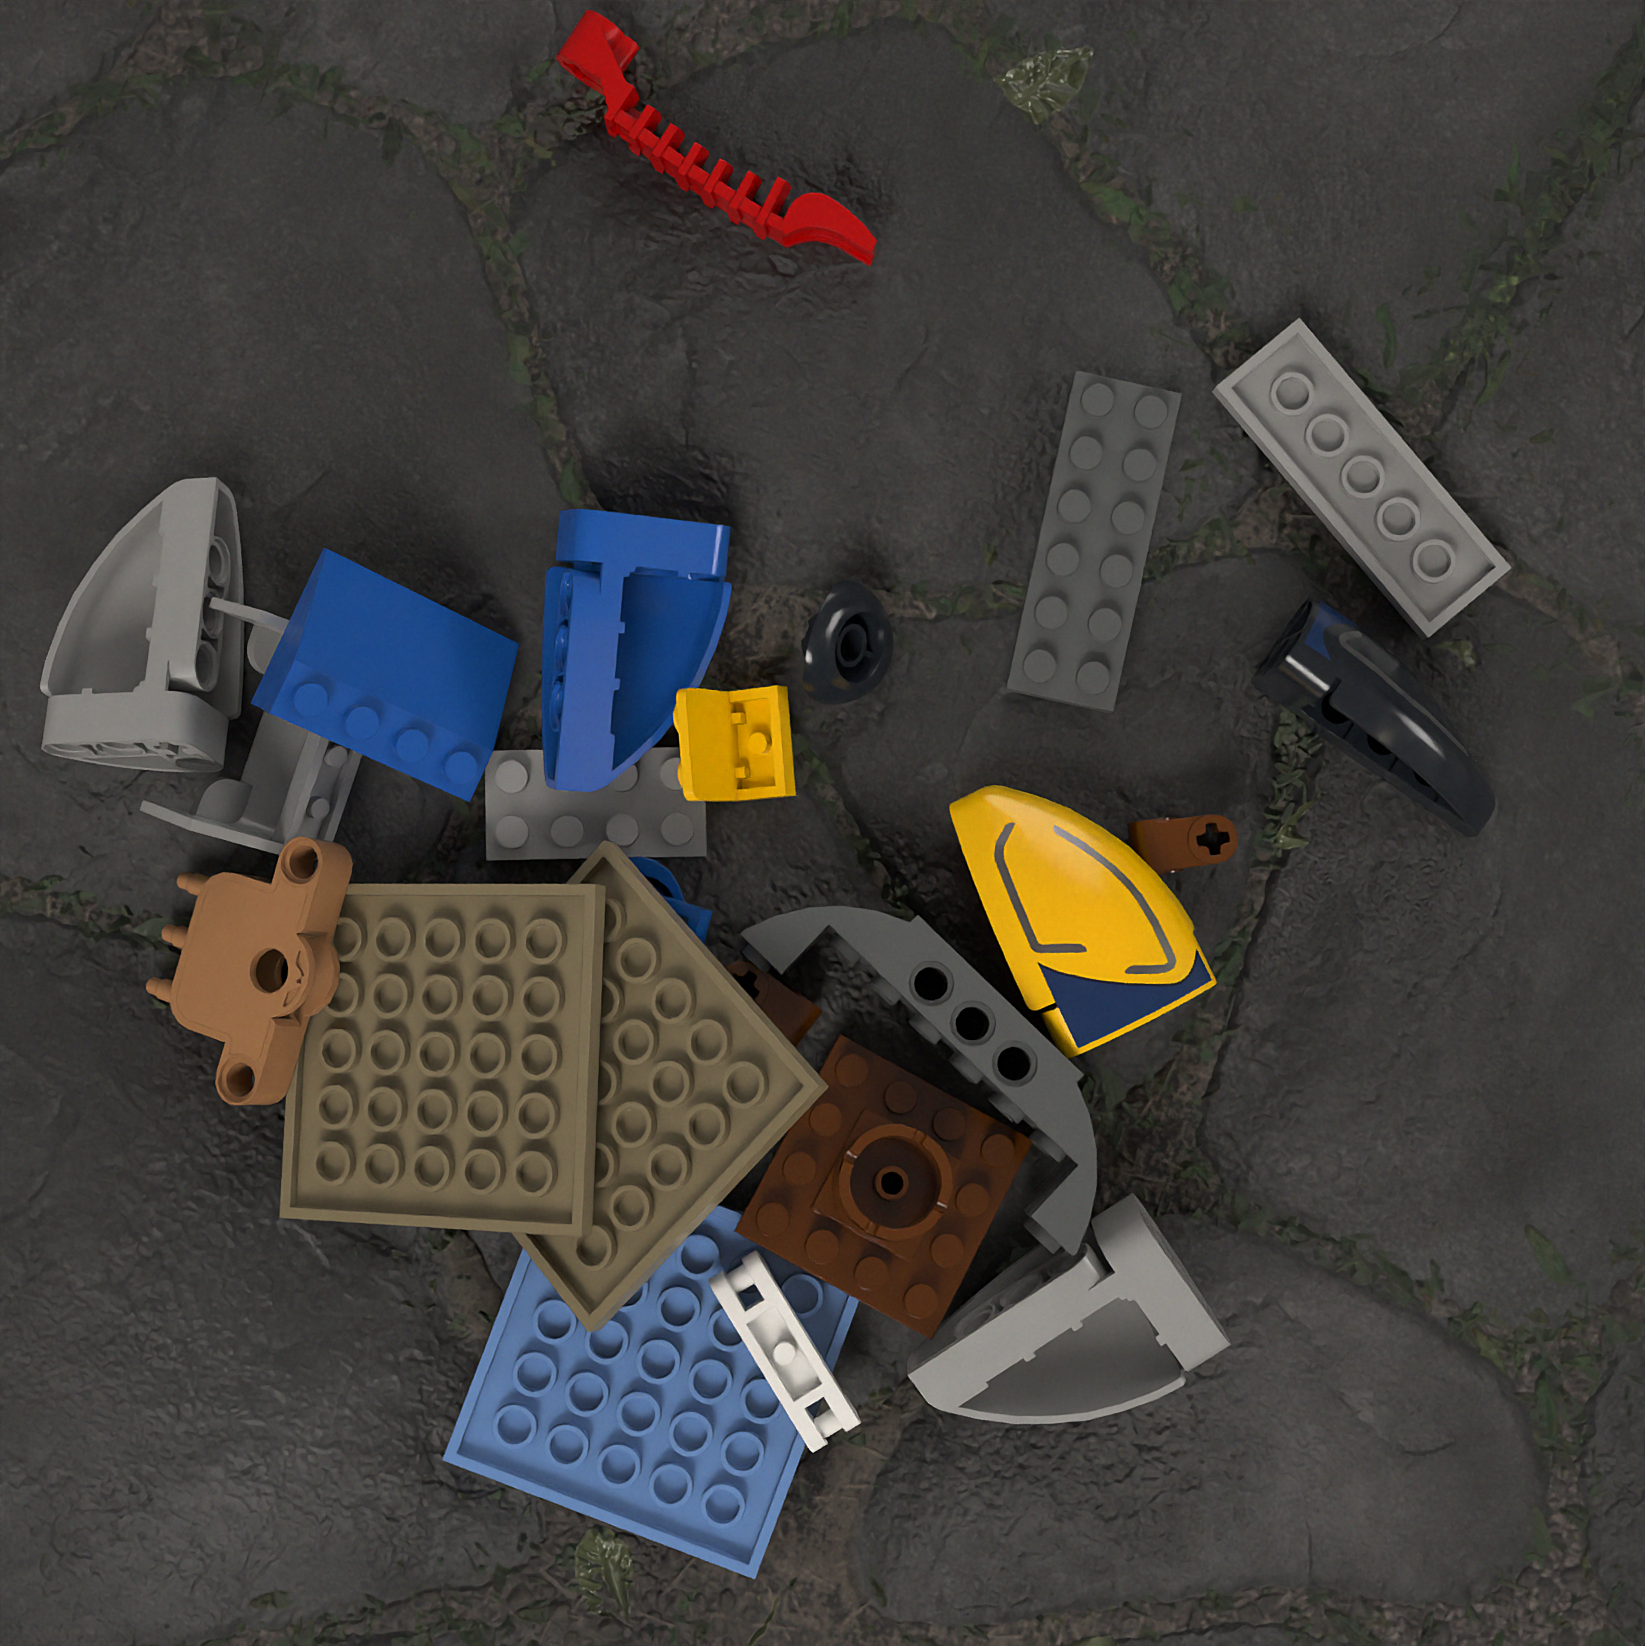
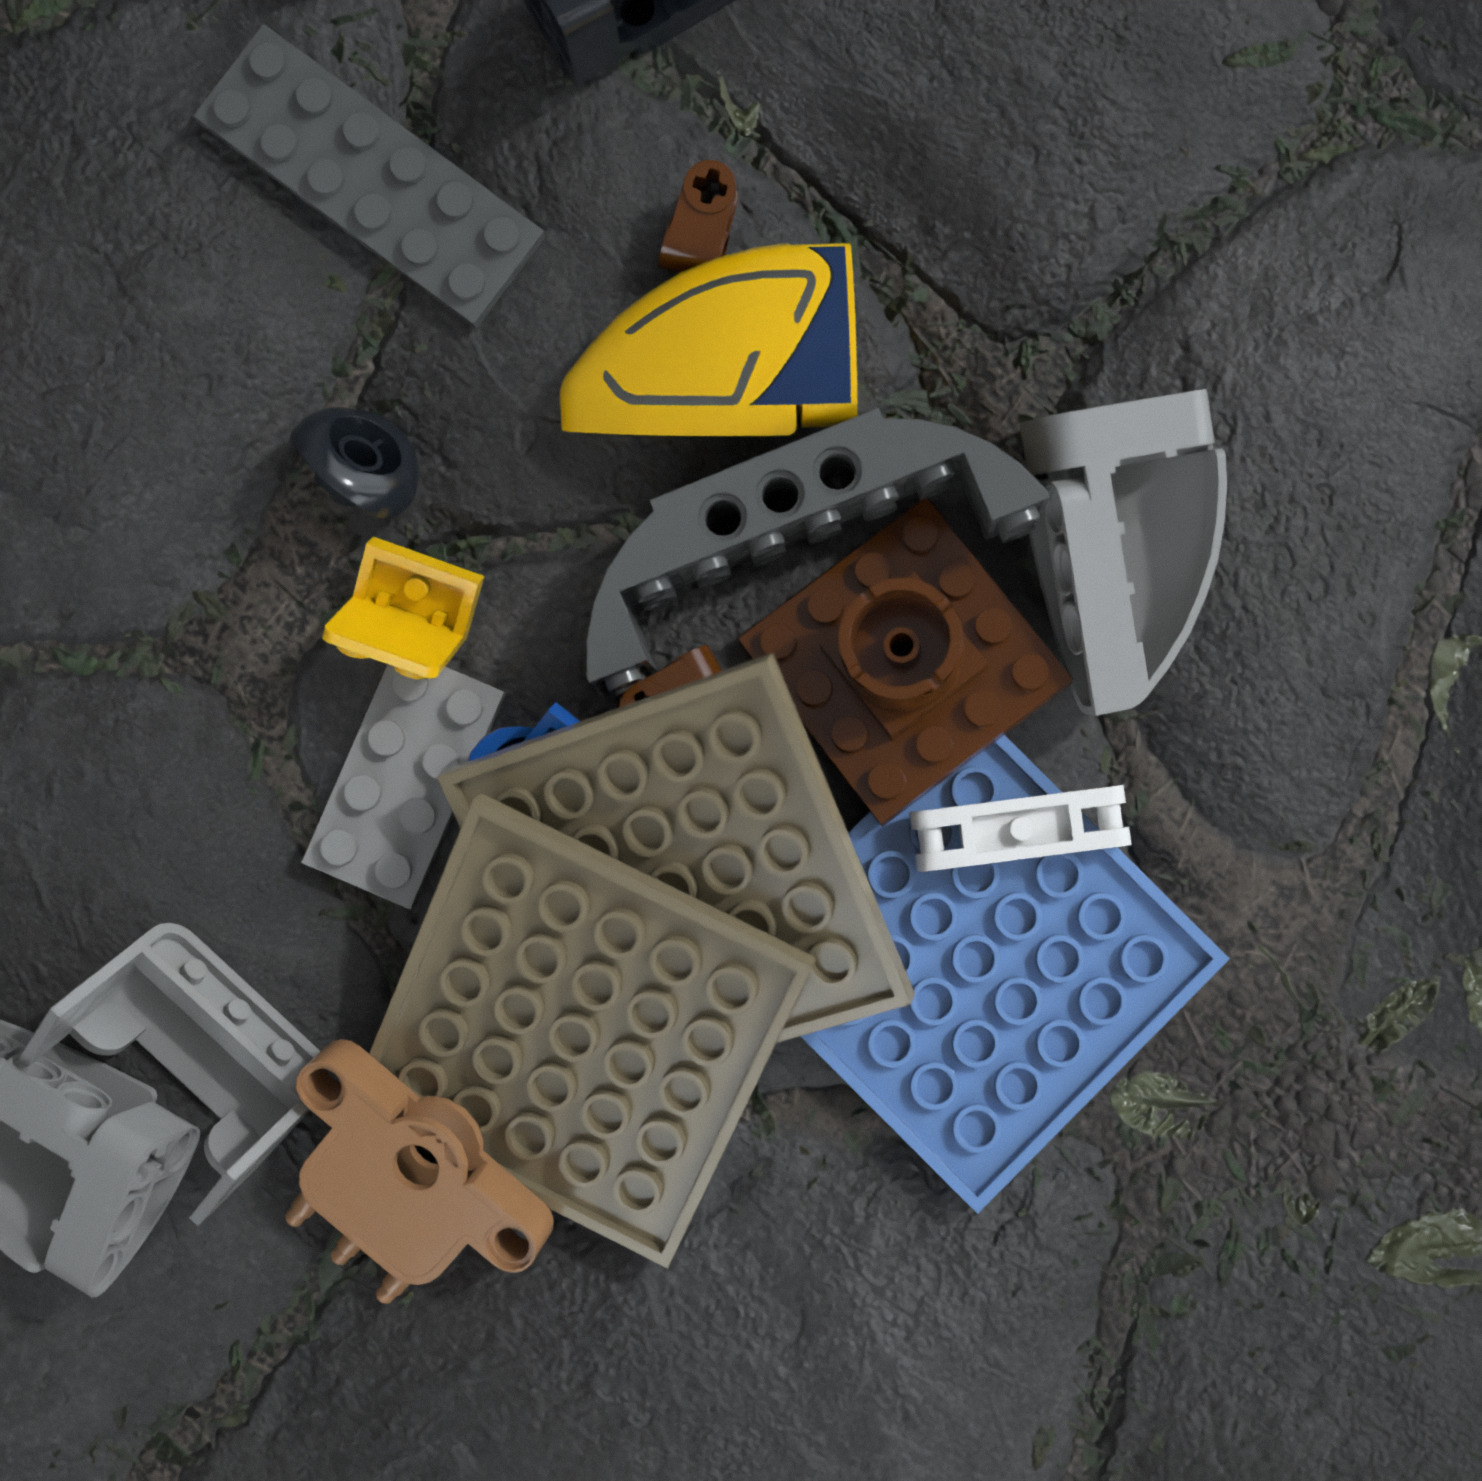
camera: 60 degrees left, 0 degrees up
blue slope [251,548,519,802] -> none
blue panel [541,509,732,792] -> none

